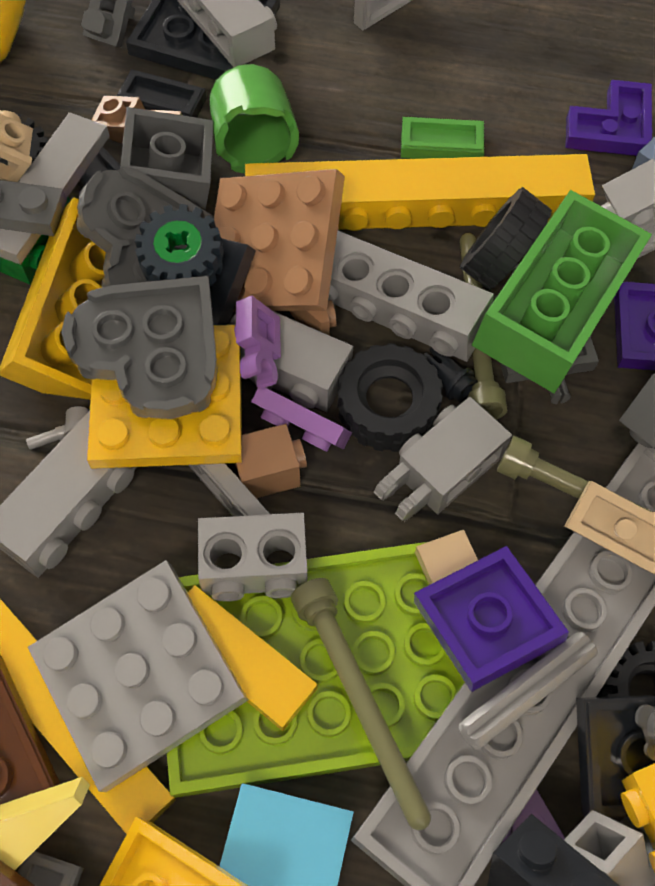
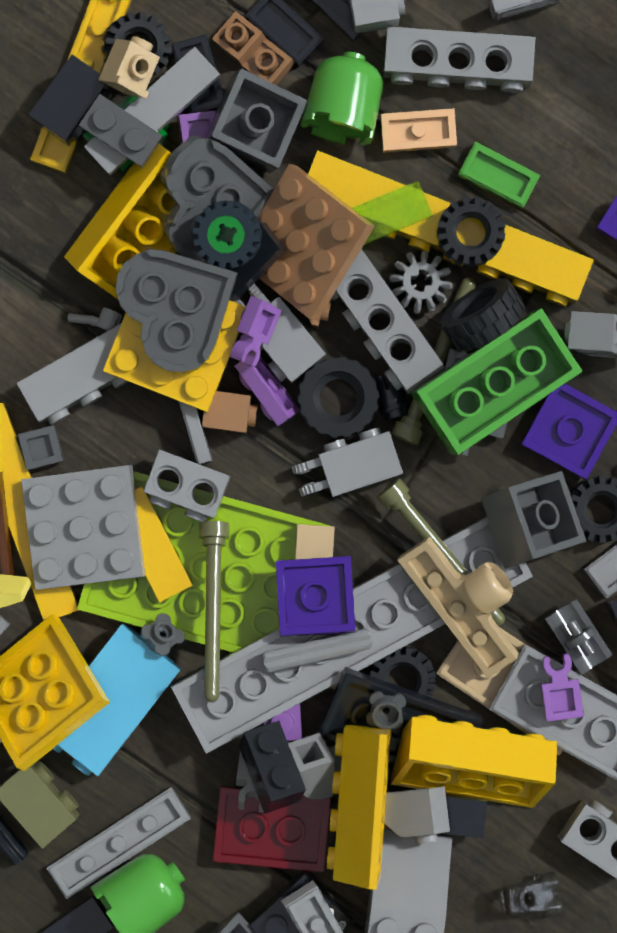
camera: 30 degrees right, 25 degrees up
none -> dark grey plate [18,425,64,470]
none -> dark grey plate [141,613,185,656]
none -> clear neon green tile [352,181,433,245]
none -> light nougat plate [380,108,457,153]
none -> light grey brick [383,27,536,93]
none -> light grey gear [389,251,452,314]
none -> black tyre [437,197,506,267]

